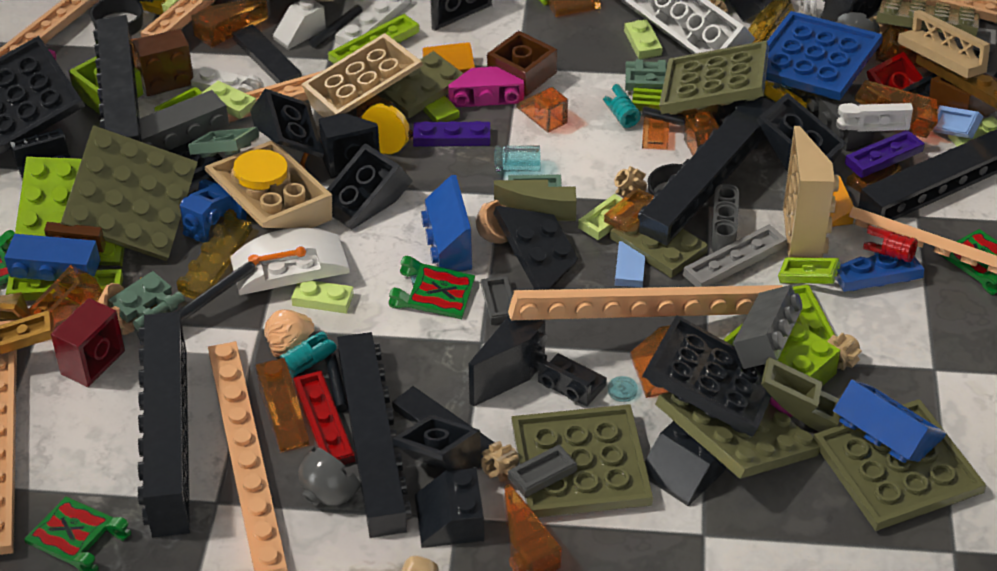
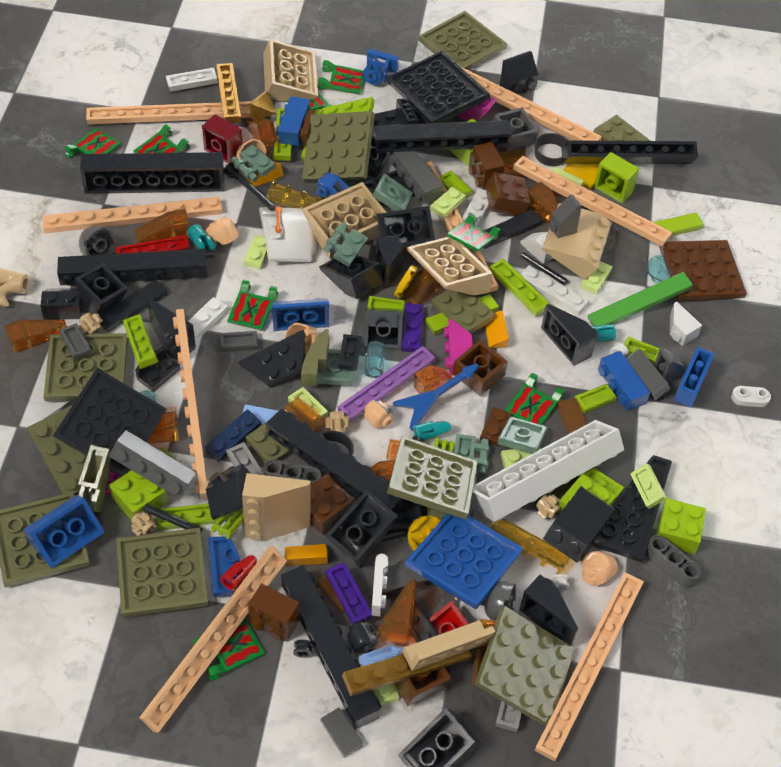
camera: 90 degrees right, 10 degrees up
yellow tile [233,149,288,190] -> none
none -> olive plate [116,528,209,618]
none -> lime tile [123,314,158,369]
none -> green flag [133,124,190,153]
none -> black bar [143,503,203,533]
none -> white plate [188,297,228,342]
none -> dark blue plate [204,409,262,463]
none -> black slope [206,464,251,520]
none -> reddish brown brick [248,583,300,642]
none -> black bush [293,639,313,658]
none -> reddish brown brick [310,473,354,535]
none -> sand green plate [323,222,368,267]
none -> black plate [338,334,362,371]
none -> medium lavender plate [338,346,436,423]
none -> black head [347,621,379,654]
none -> black slope [364,307,403,349]
none -> light nougat head [364,400,393,429]
none -> lime tile [367,296,406,315]
none -> blue piece [393,364,479,431]
none -> green flag [447,214,501,252]
none -> reddish brown plate [480,407,512,447]
none -> reddish brown brick [485,172,530,216]
none -> dark grey brick [493,107,539,152]
none -> sand green tile [498,417,547,454]
none -> flag [505,373,564,425]

